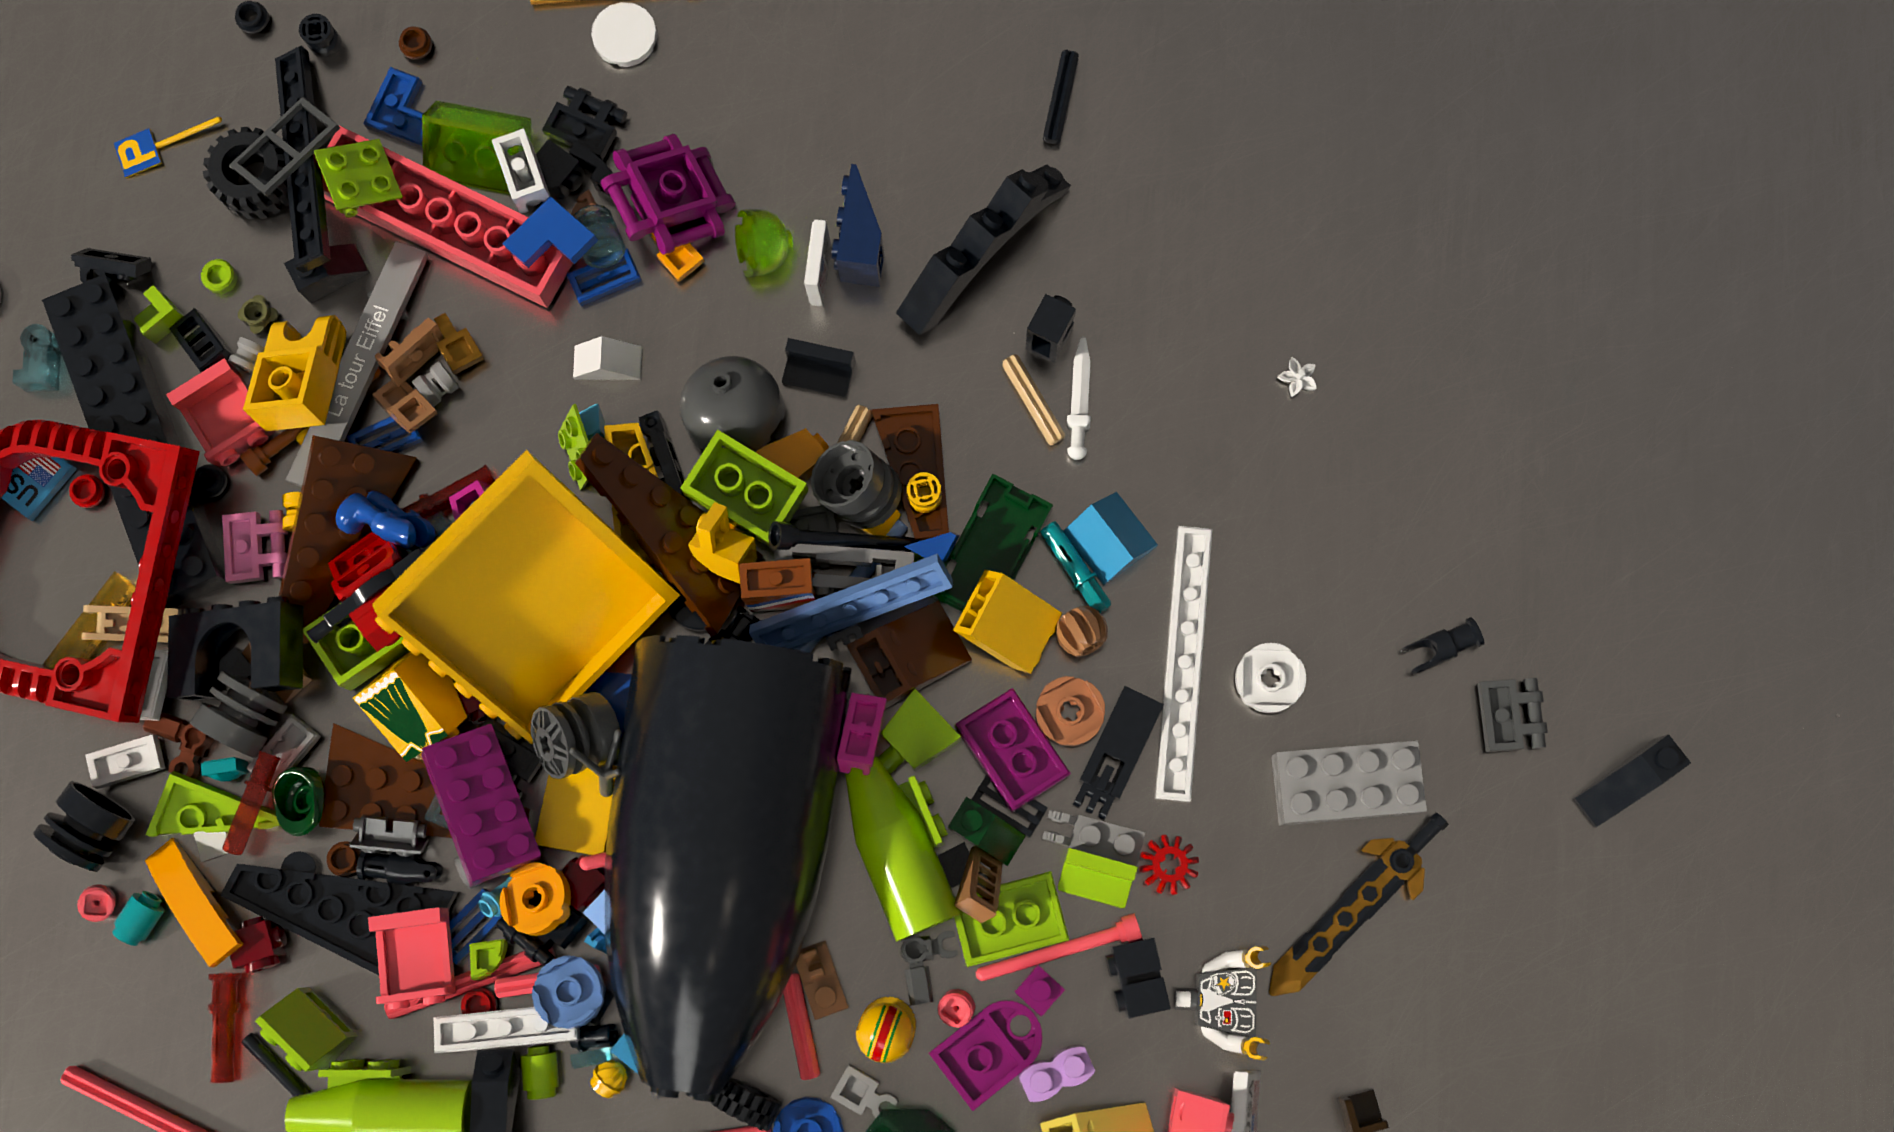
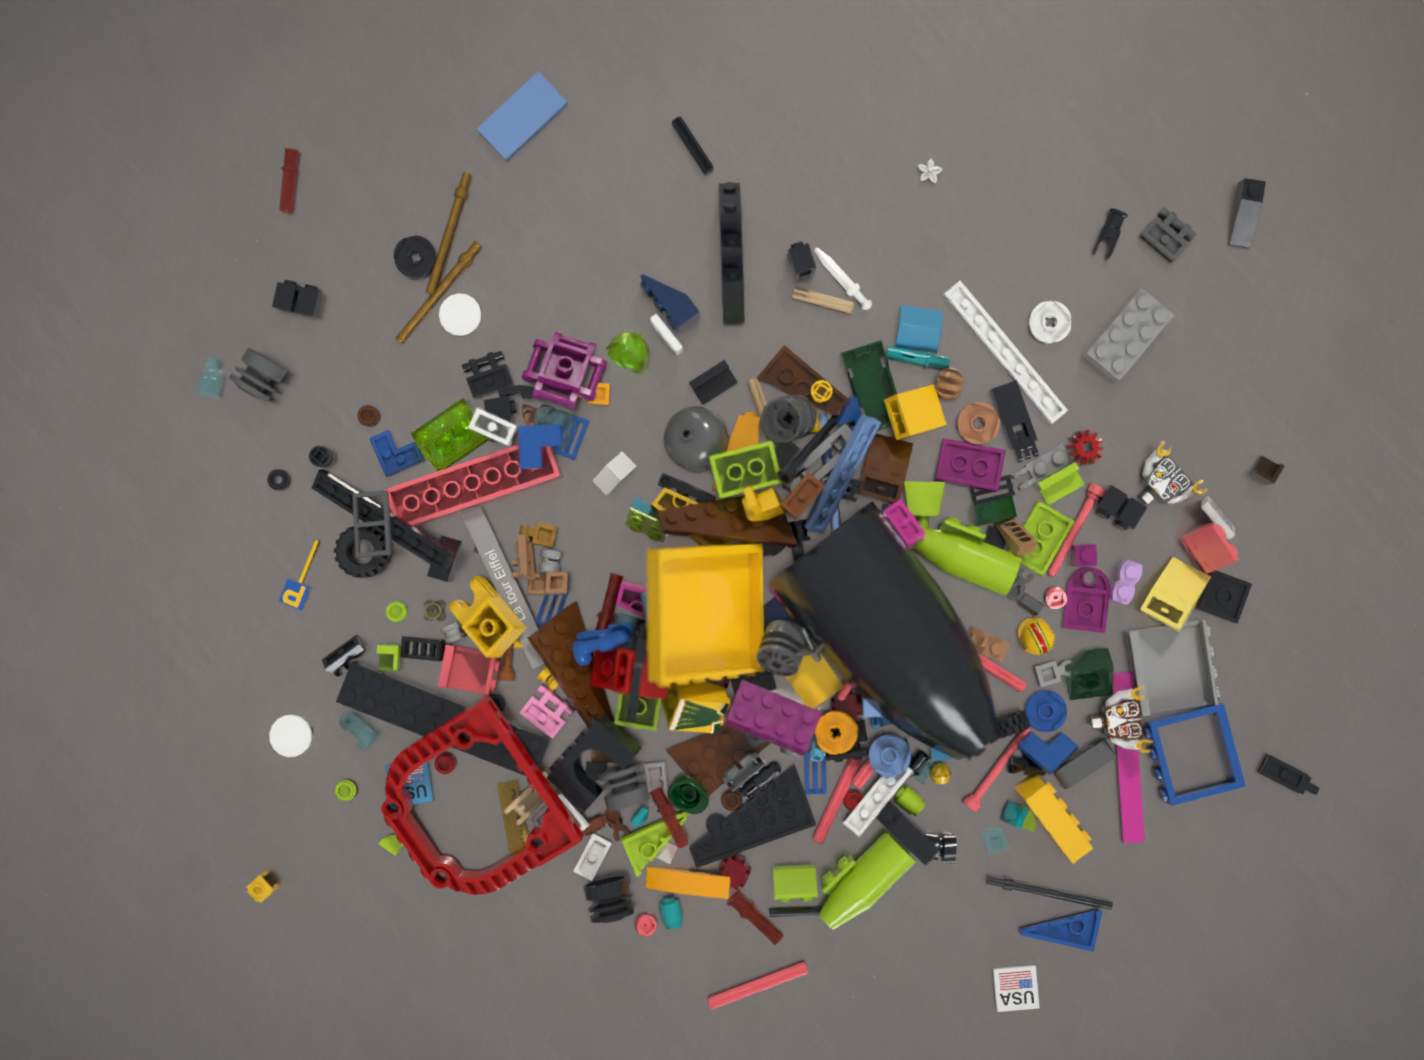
camera: 50 degrees left, 10 degrees up
lime hinge [314,139,403,218] -> none
coral panel [368,907,456,1010] -> none
lime tile [469,939,508,981] -> none
sword [1269,812,1449,996] -> none

